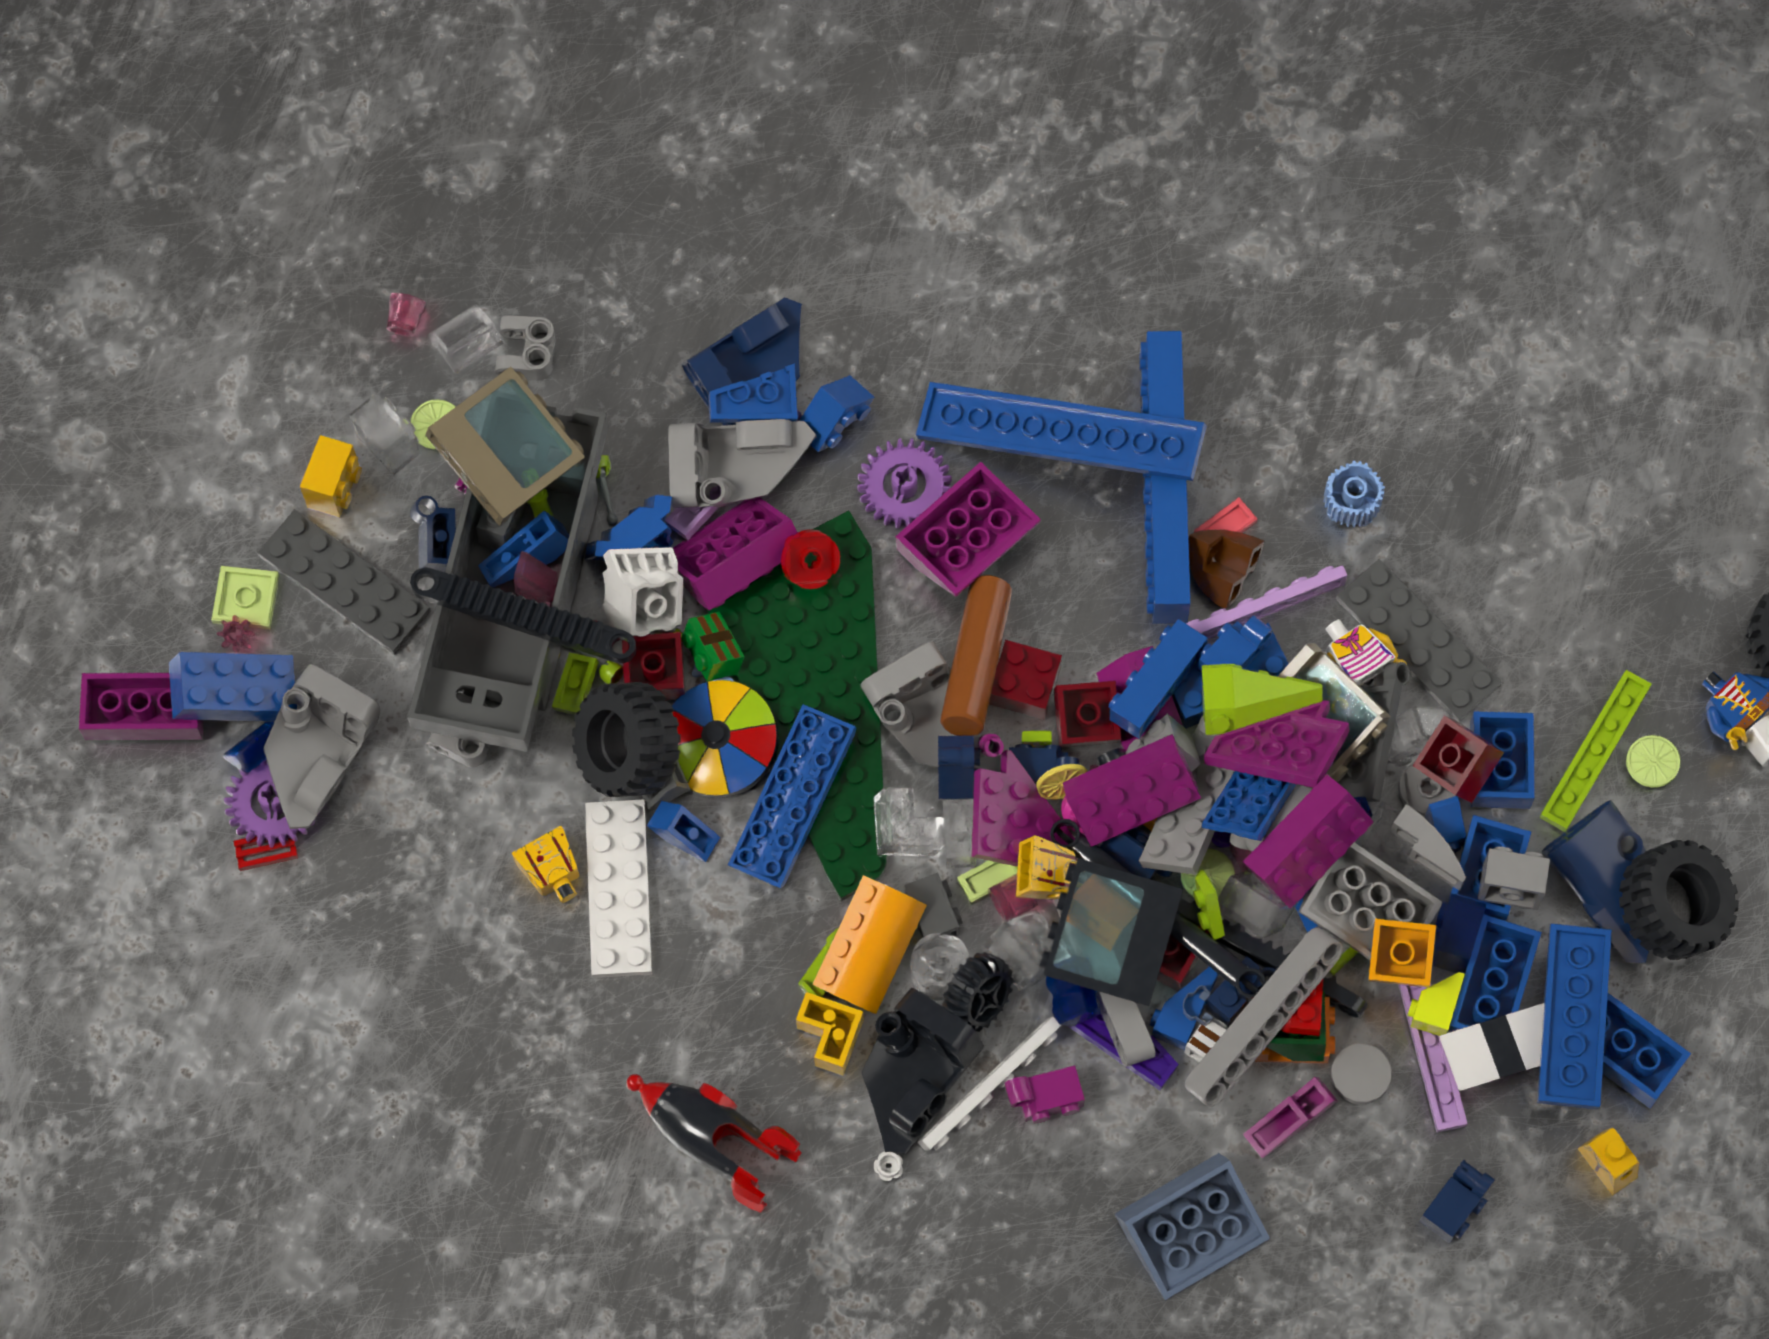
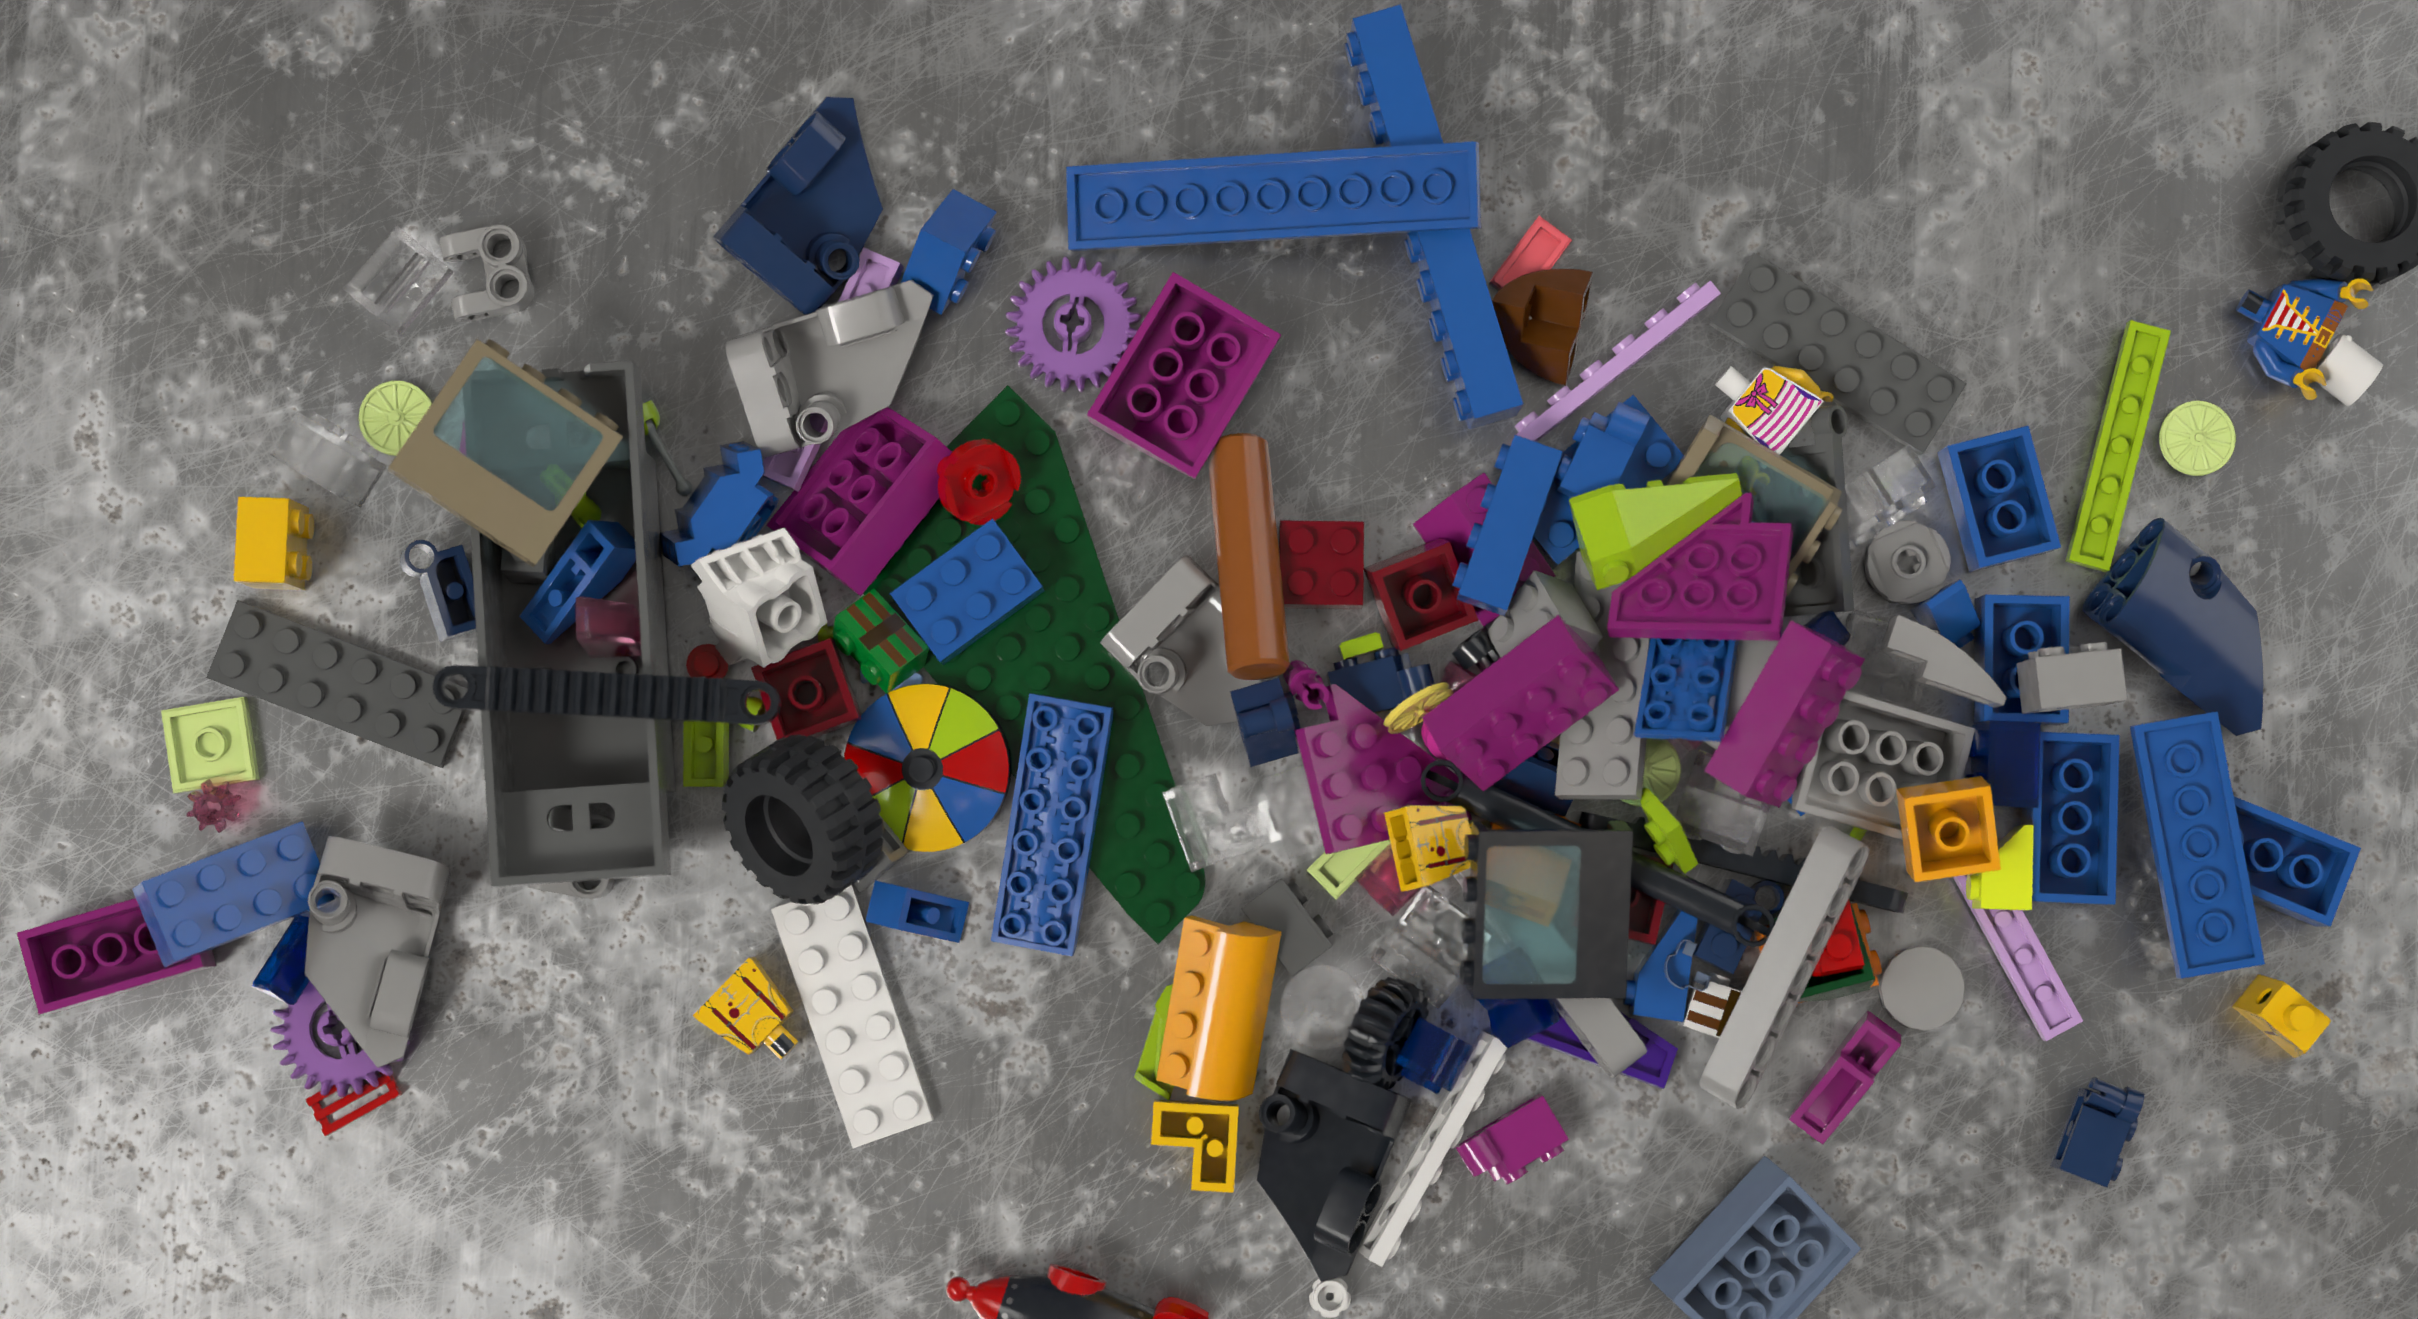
camera: 20 degrees left, 15 degrees up
clear pink piece [386,293,426,337] -> none
blue wing [708,363,798,423] -> none
light blue brick [1323,461,1385,528] -> none
dark red brick [1413,715,1504,803] -> none
white sticker [1439,1003,1544,1091] -> none
black tyre [1619,840,1739,960] -> none
none -> blue brick [890,519,1045,665]
none -> clear blue brick [1395,1017,1475,1095]

